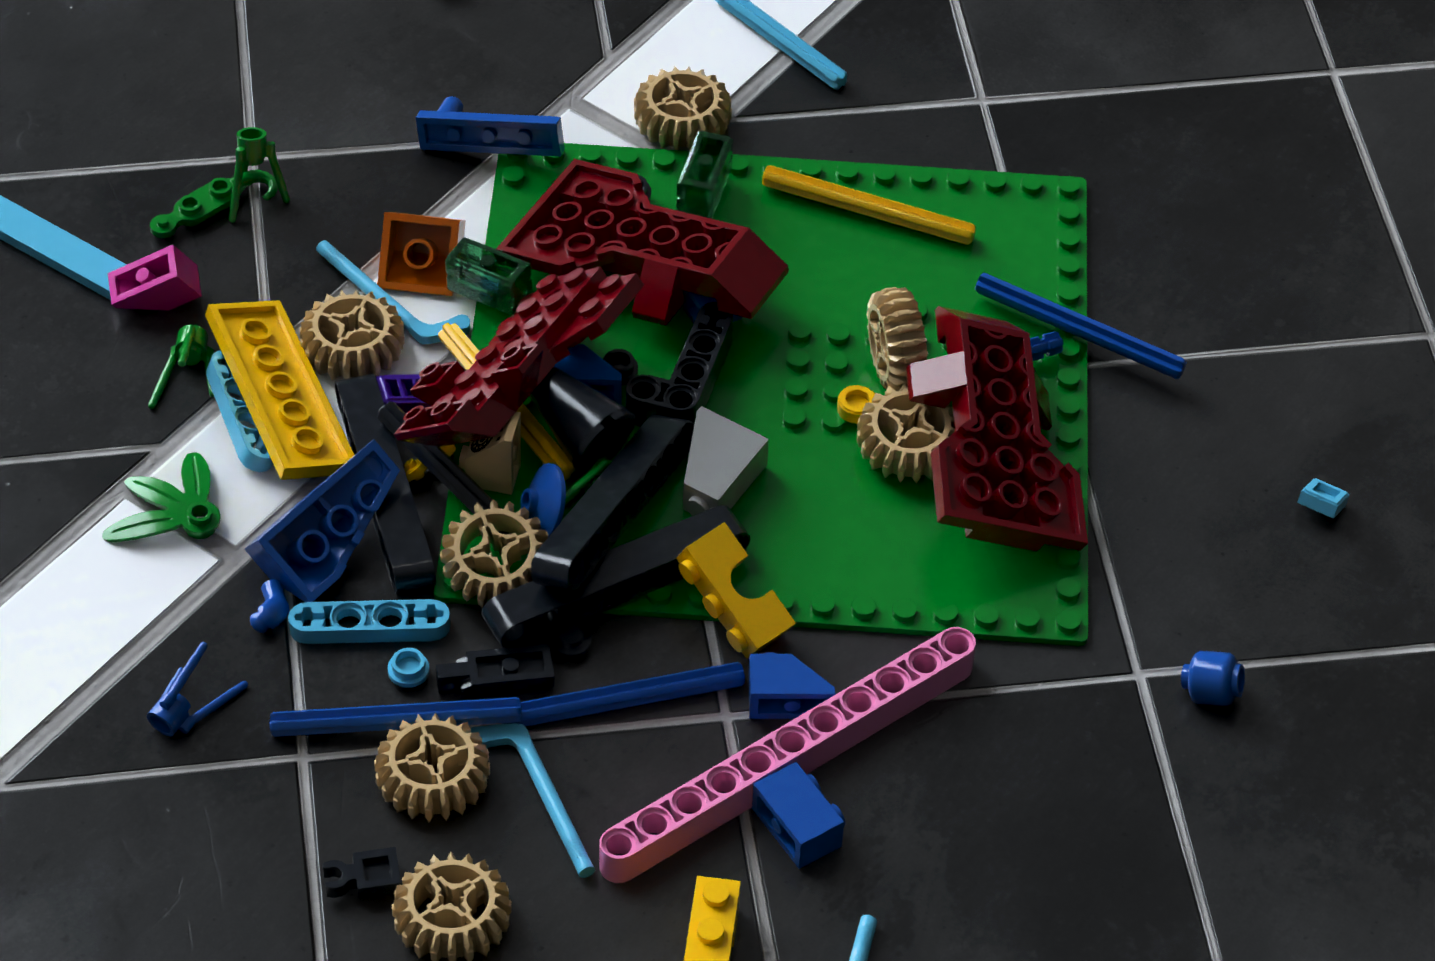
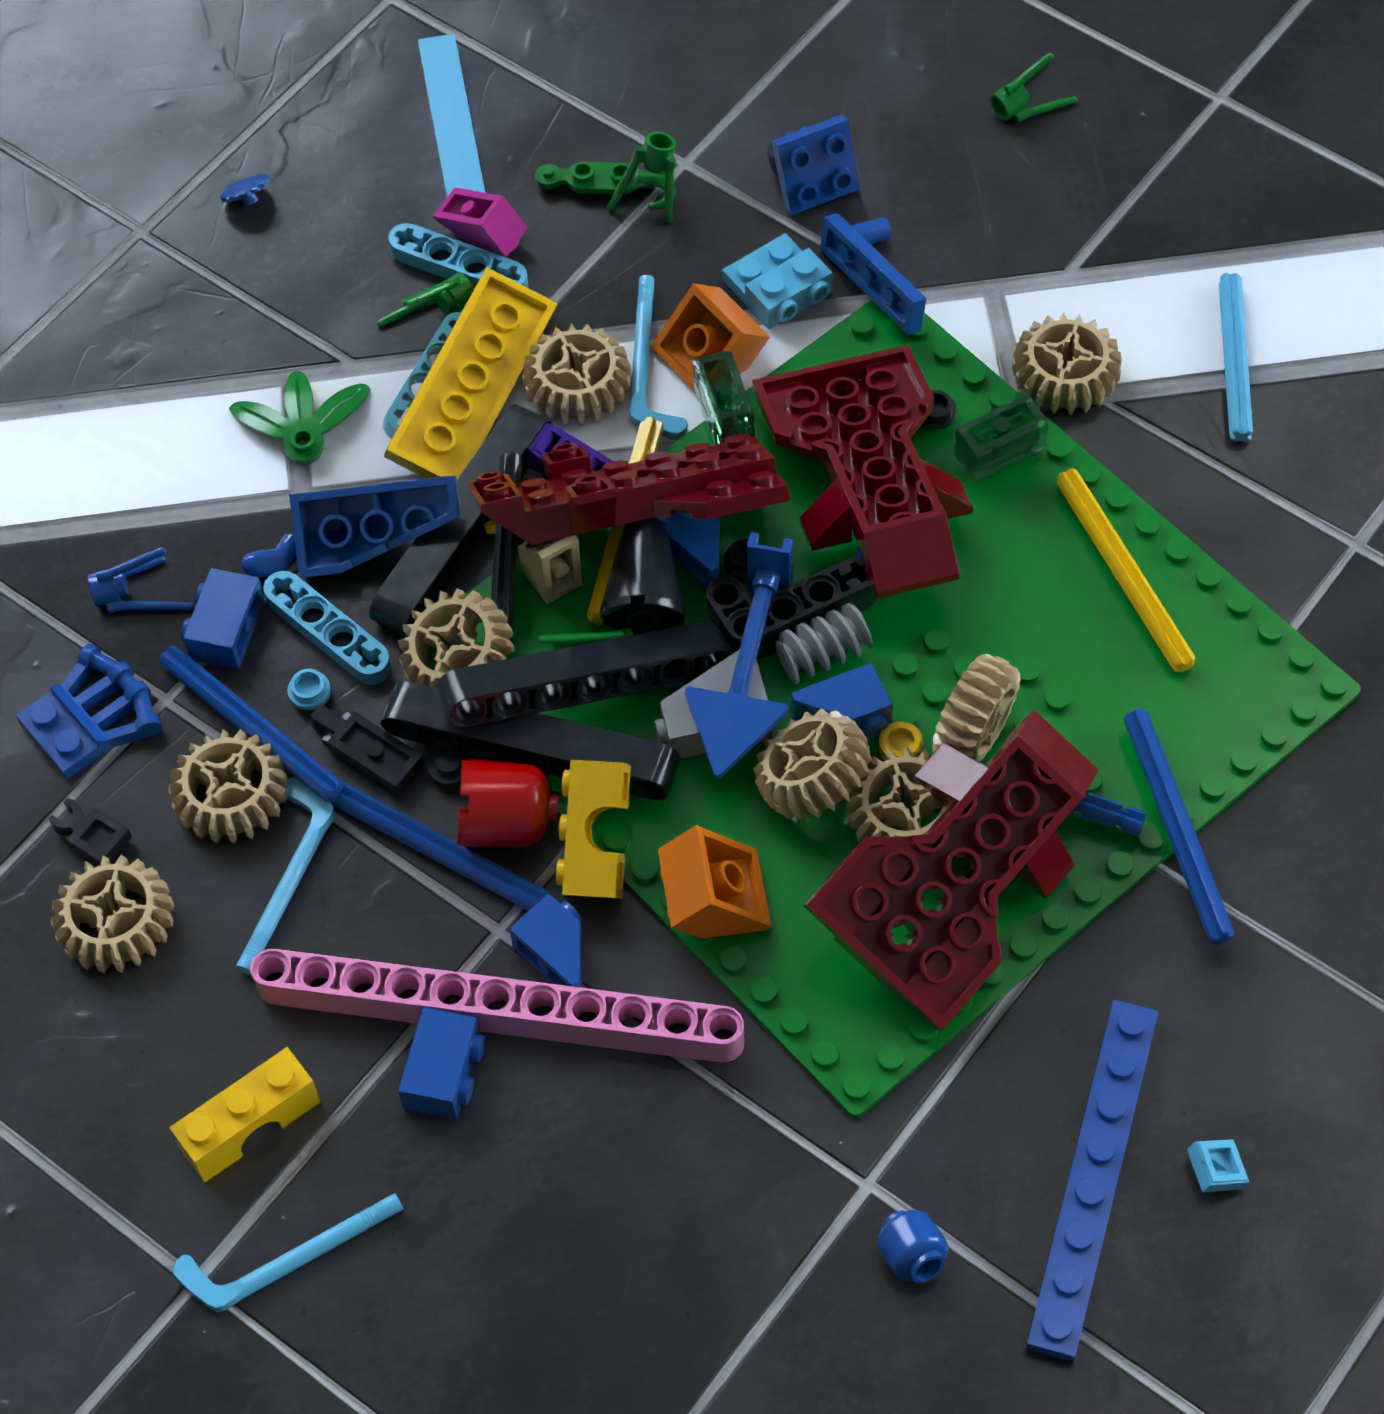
camera: 50 degrees right, 10 degrees up
blue dish [520,463,566,537] -> none
none -> blue plate [15,644,162,780]
none -> blue brick [181,568,265,670]
none -> medium azure beam [388,223,529,289]
none -> red cylinder [457,759,558,848]
none -> orange slope [658,825,772,939]
none -> blue piece [685,532,793,779]
none -> medium azure plate [722,233,832,330]
none -> tan gear [753,708,872,821]
none -> blue plate [767,114,861,215]
none -> light grey piece [776,603,873,684]
none -> blue slope [791,663,893,738]
none -> blue plate [1026,1000,1159,1363]

